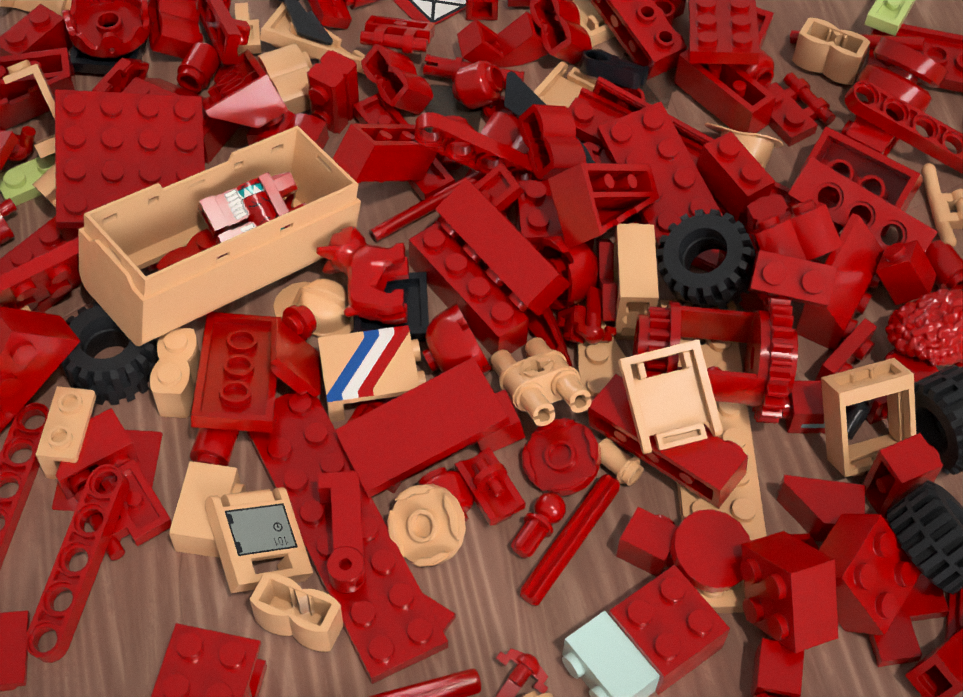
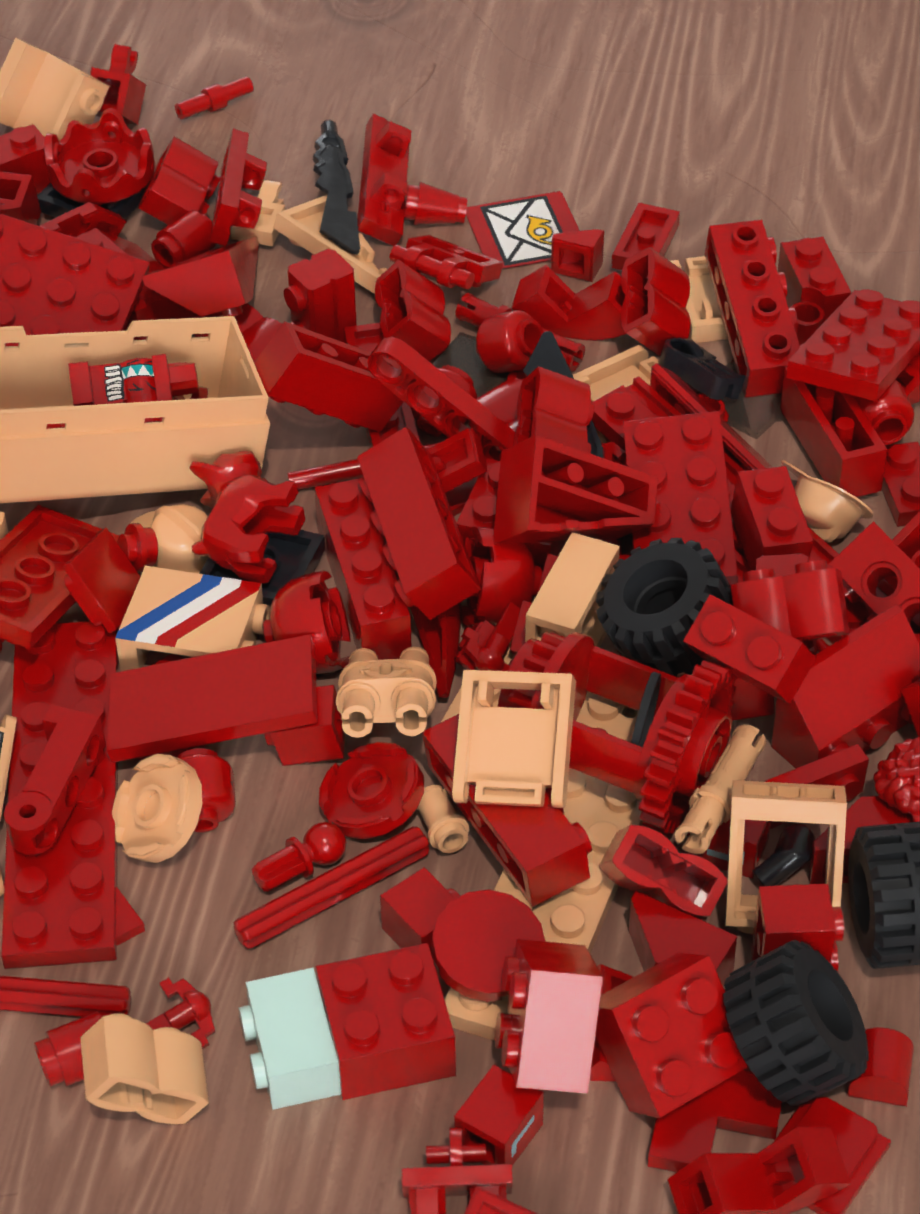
camera: 25 degrees right, 10 degrees down
light nougat brick [258,43,312,114] -> none
red hips [455,447,526,526] -> none
none -> red brick [599,825,728,919]
none -> black piece [631,672,661,747]
none -> light nougat pin [675,724,766,854]

